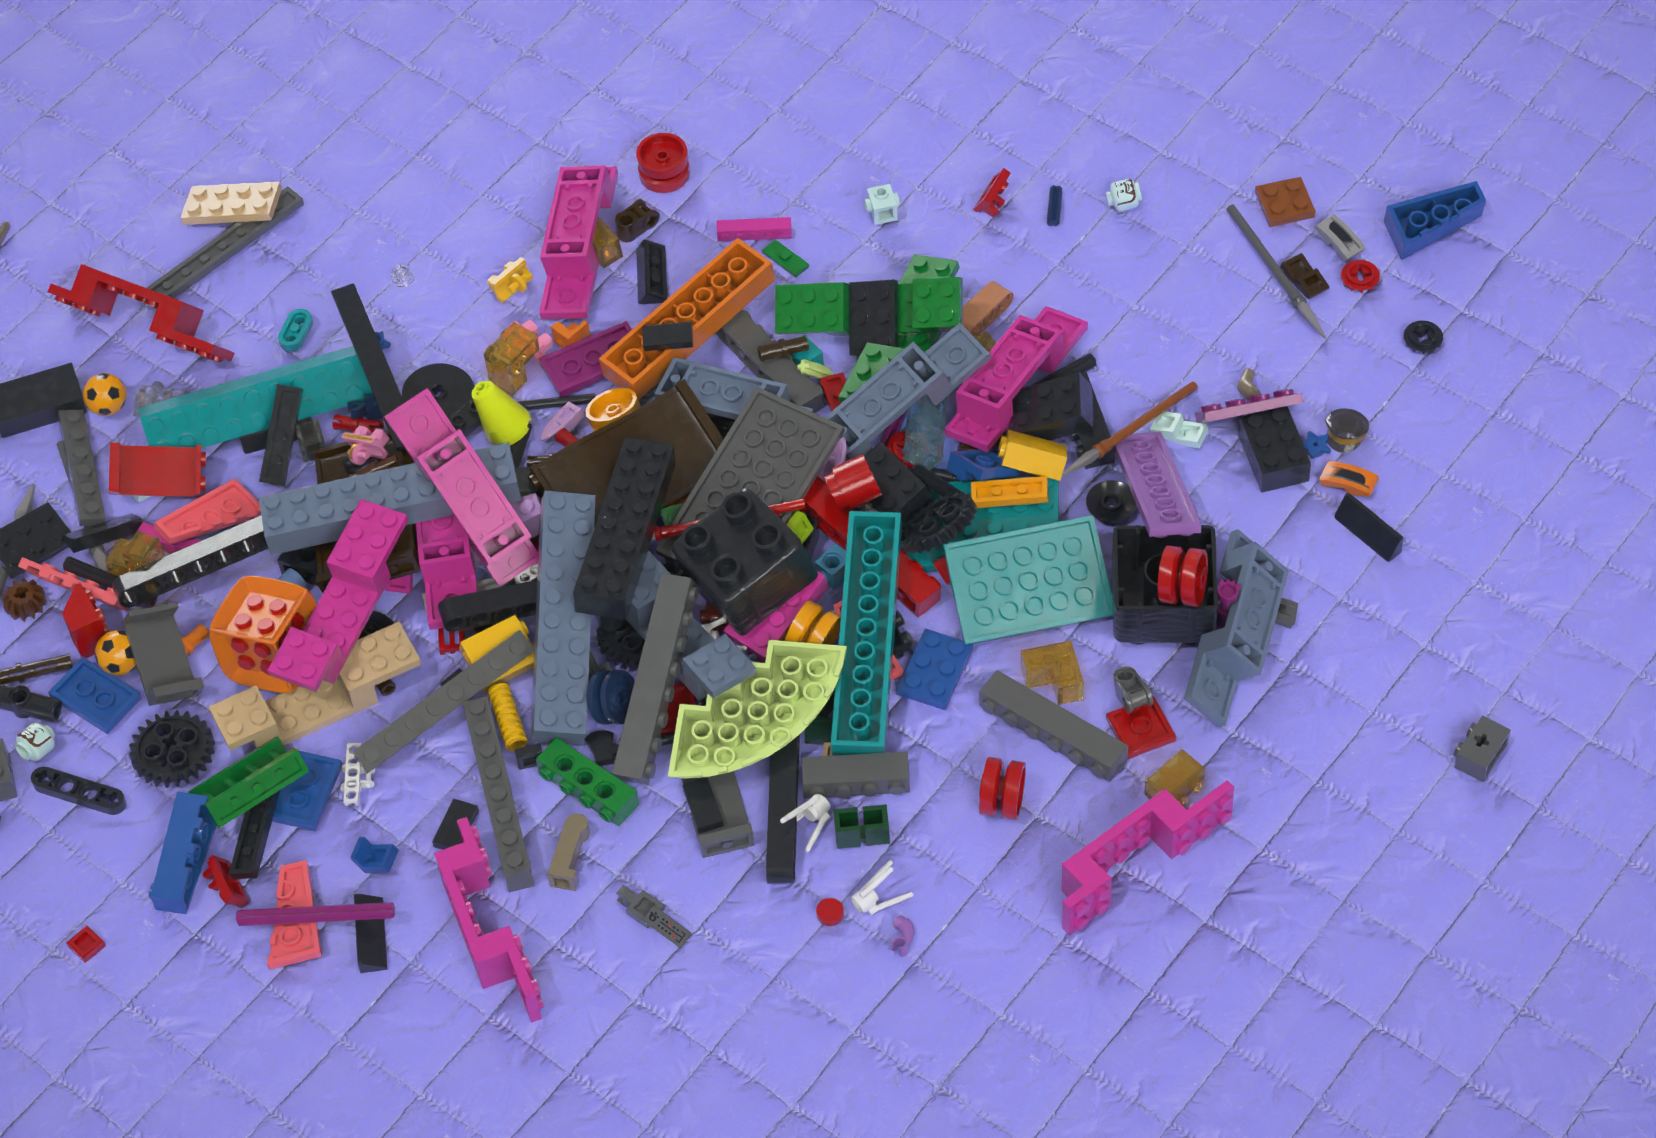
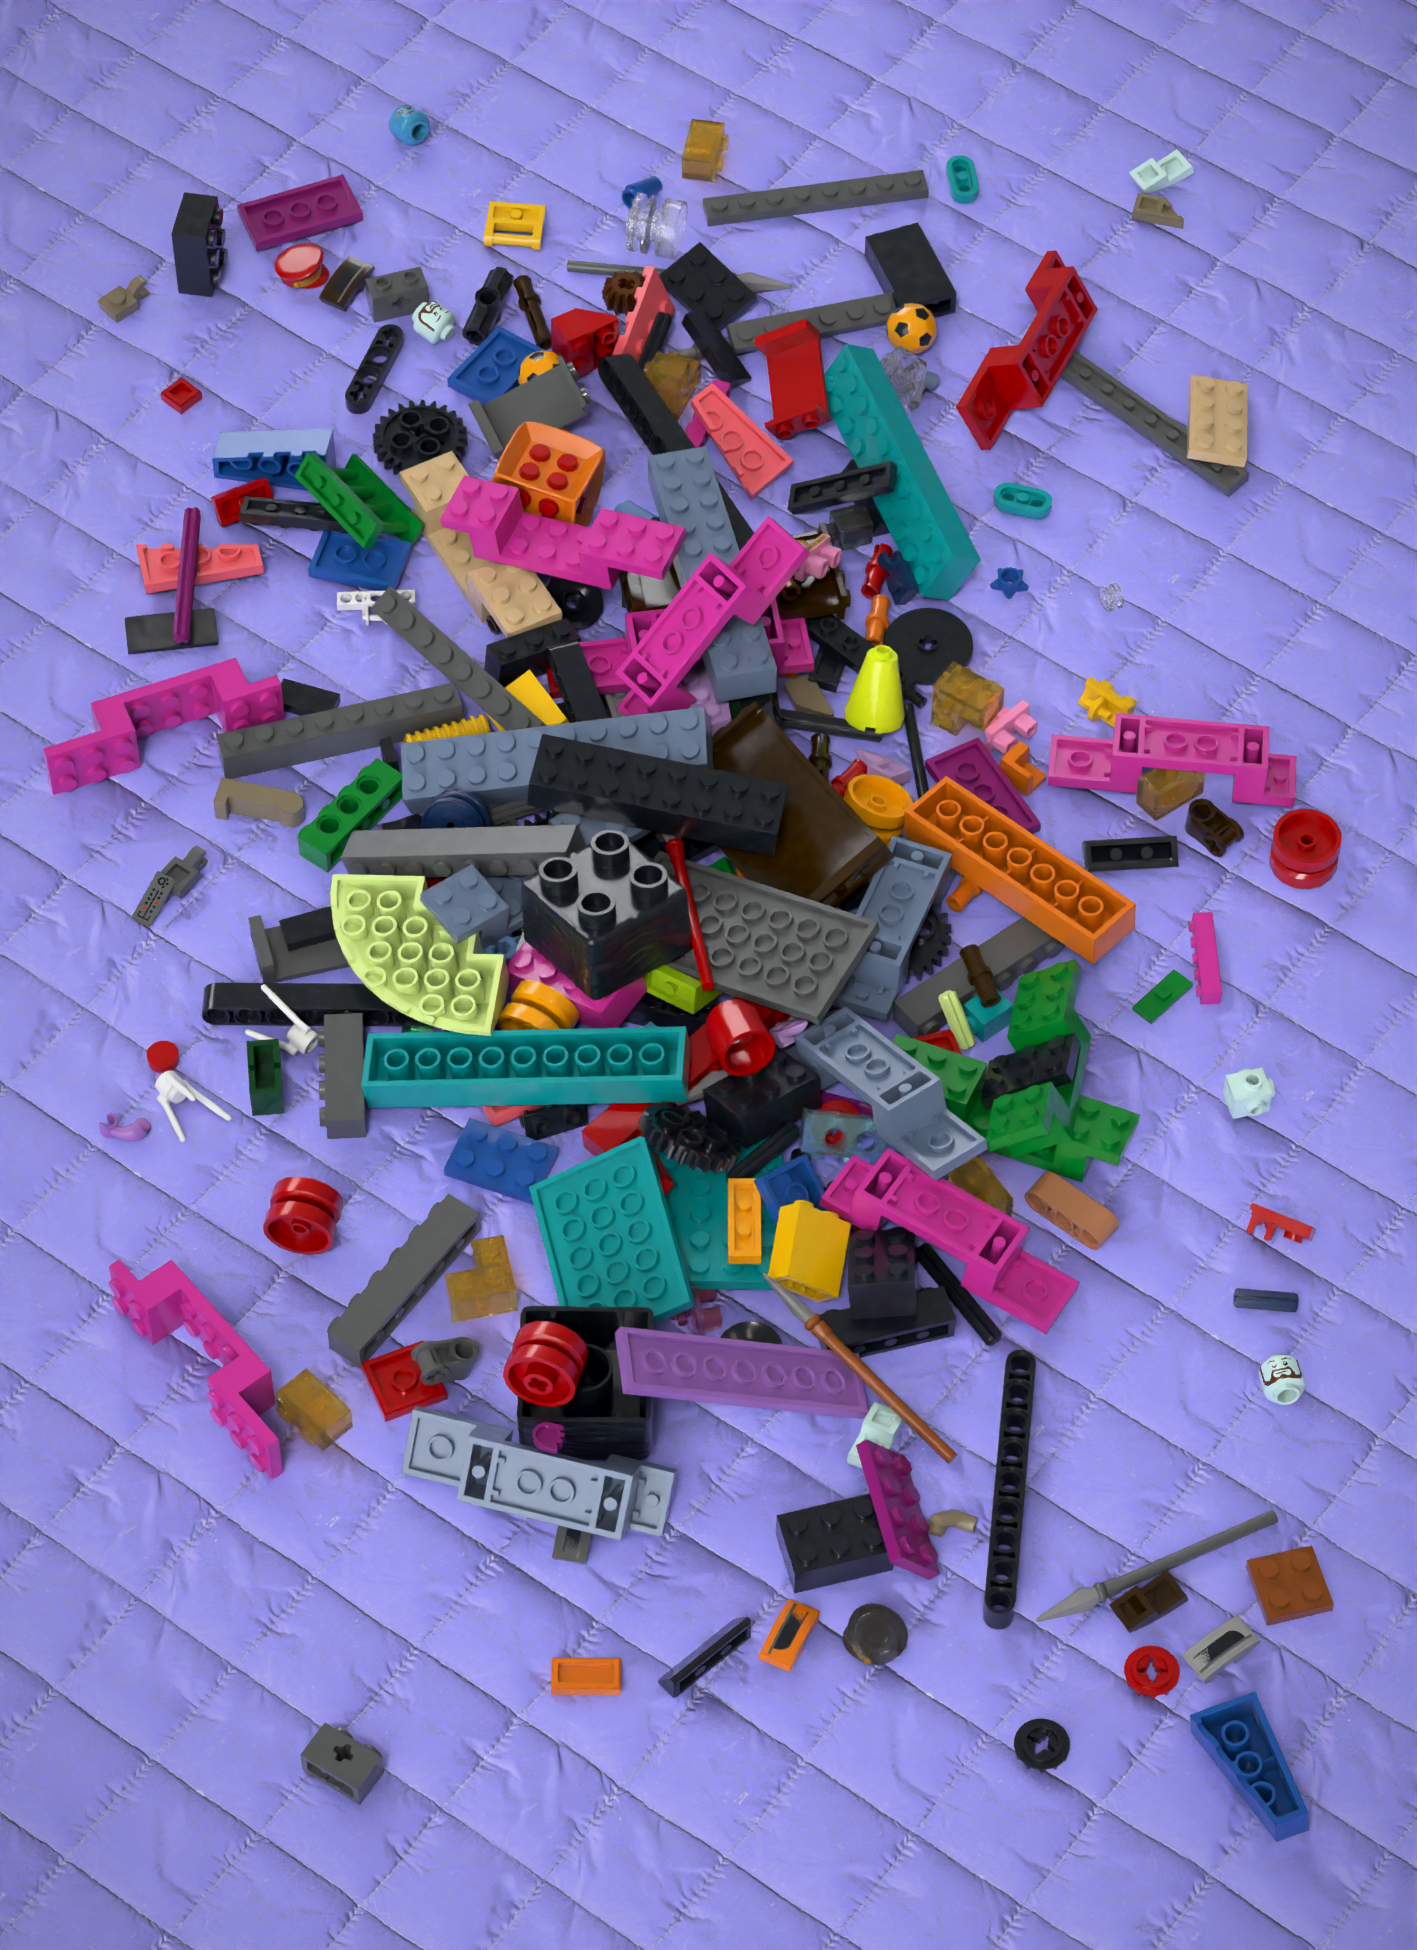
camera: 85 degrees right, 0 degrees up
black tile [331,283,405,452] -> none
blue bracket [351,837,399,873] -> none
black tile [643,321,693,352] -> none
blue plate [1303,431,1331,459] -> none
none -> black brick [484,618,581,687]
none -> orange tile [551,1658,621,1695]
none -> black beam [983,1349,1036,1630]

